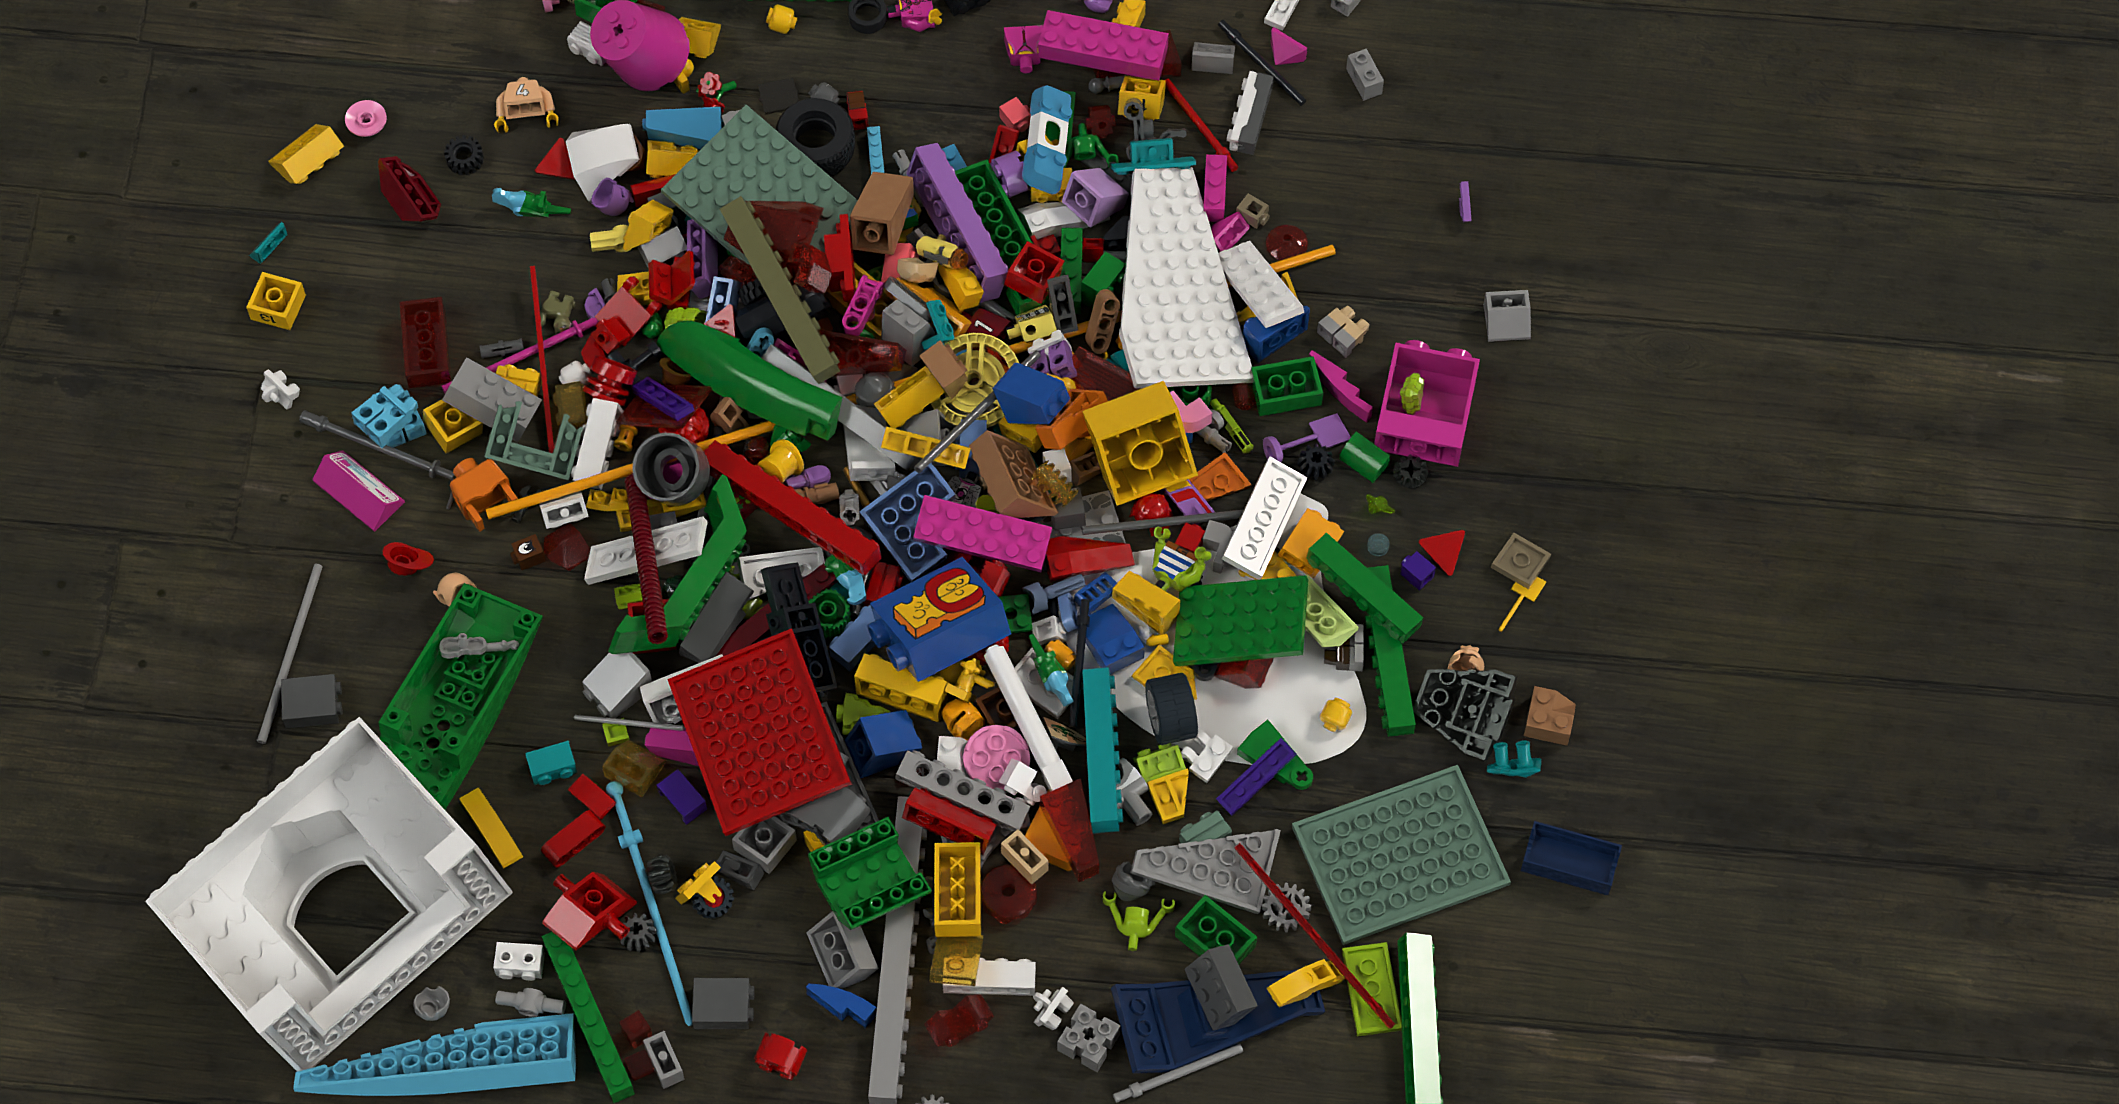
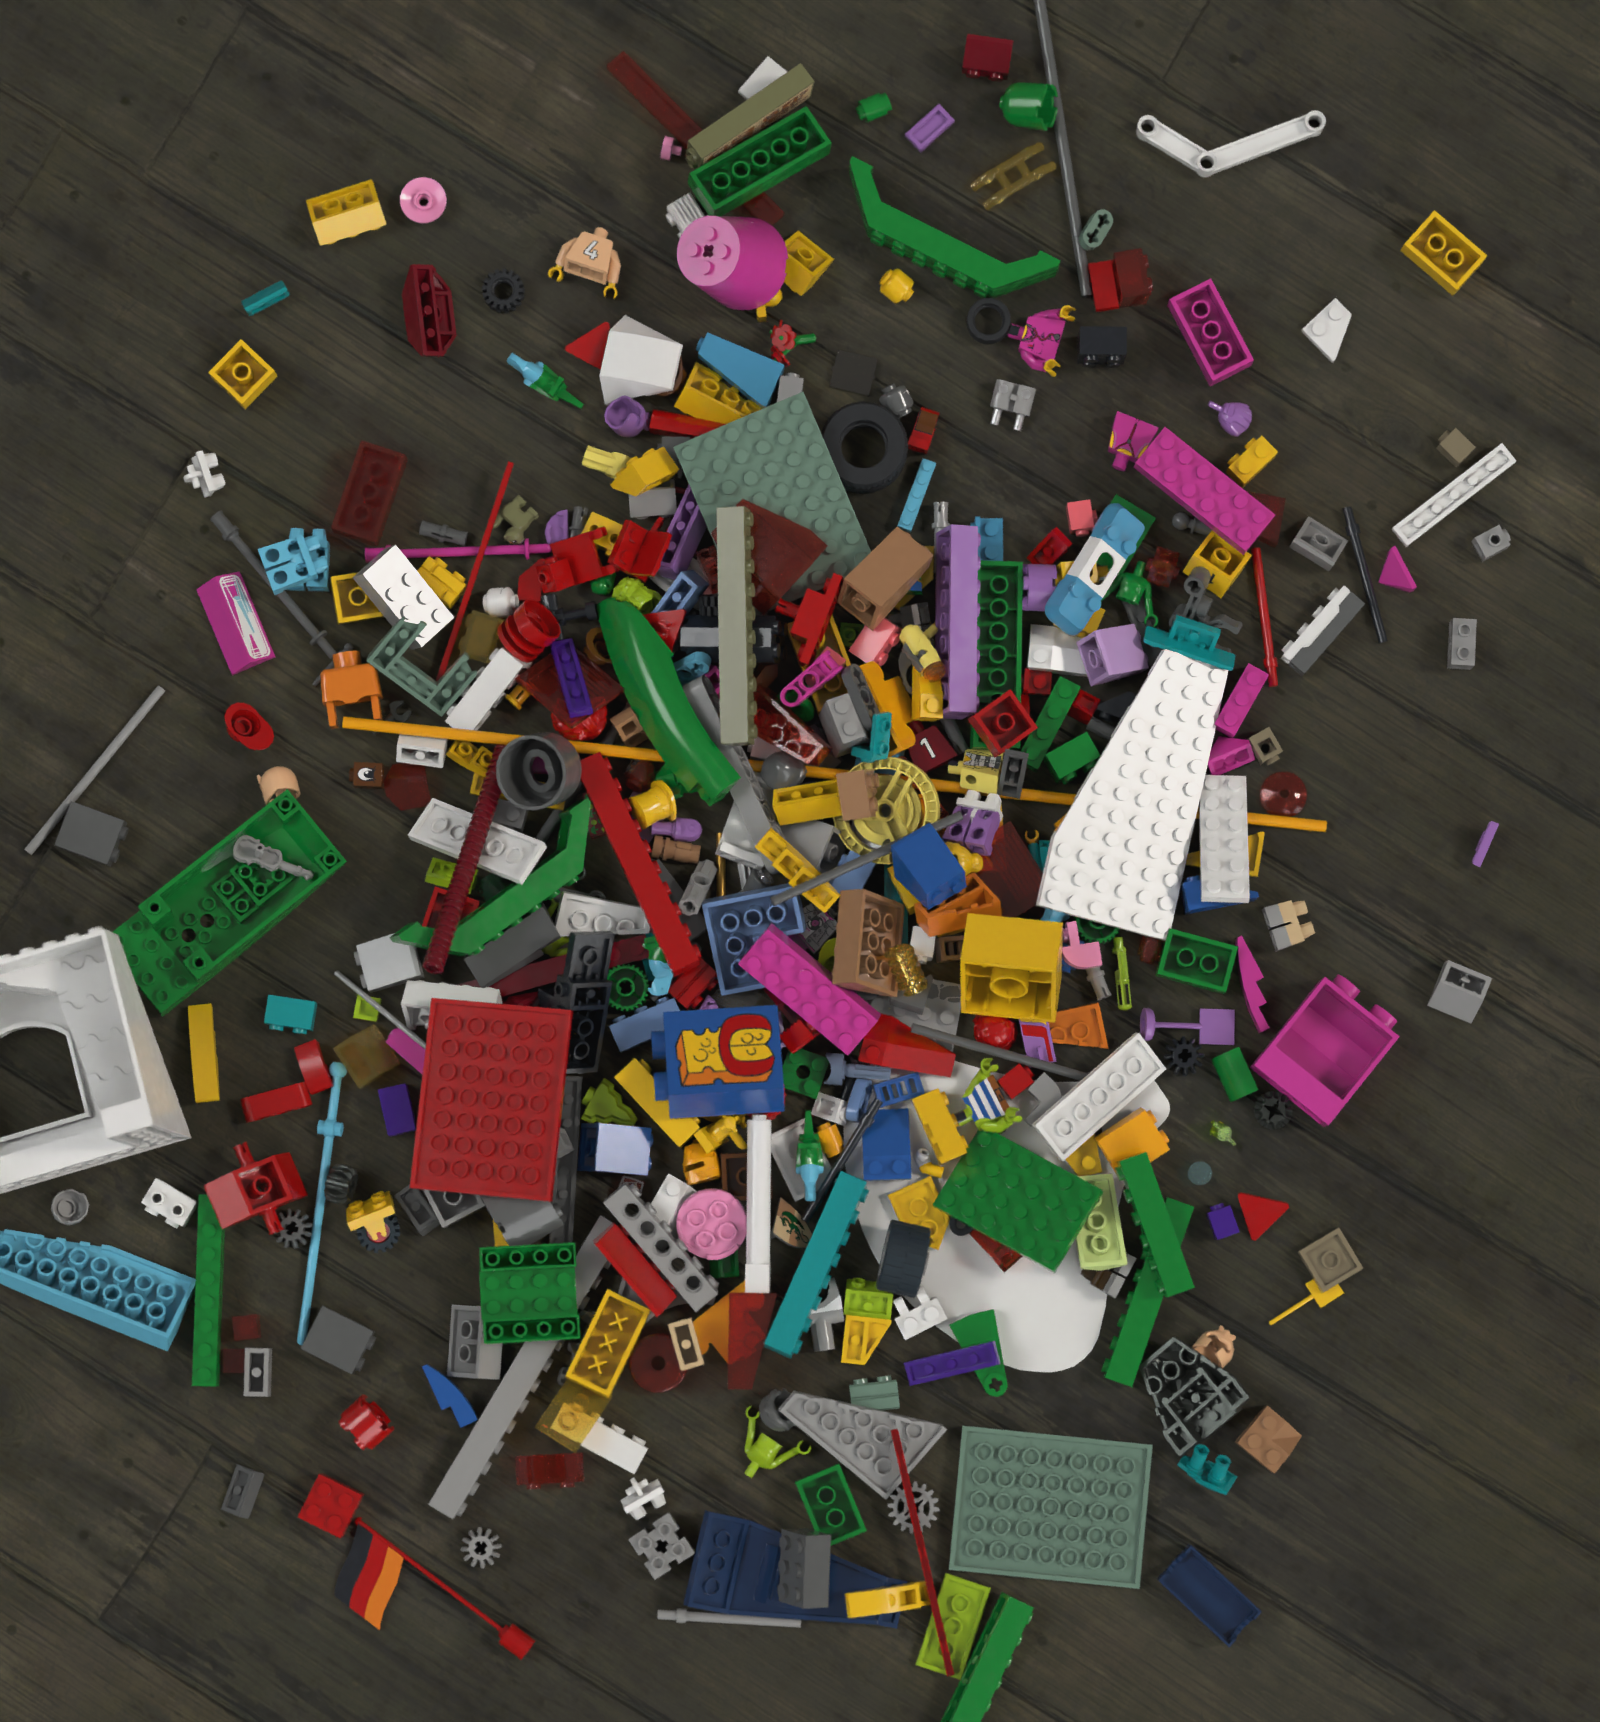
camera: 25 degrees right, 20 degrees up
light grey pin [495,988,566,1017] -> none
clear red brick [787,242,832,293] -> none
tan piece [897,258,938,283] -> none
white brick [999,758,1047,806] -> none
medium nougat beam [1085,289,1120,354] -> none
light grey tile [1208,409,1224,430] -> none
yellow head [1320,697,1352,732] -> none
lime rock [1400,373,1425,415] -> none
none -> light grey piece [990,379,1036,431]

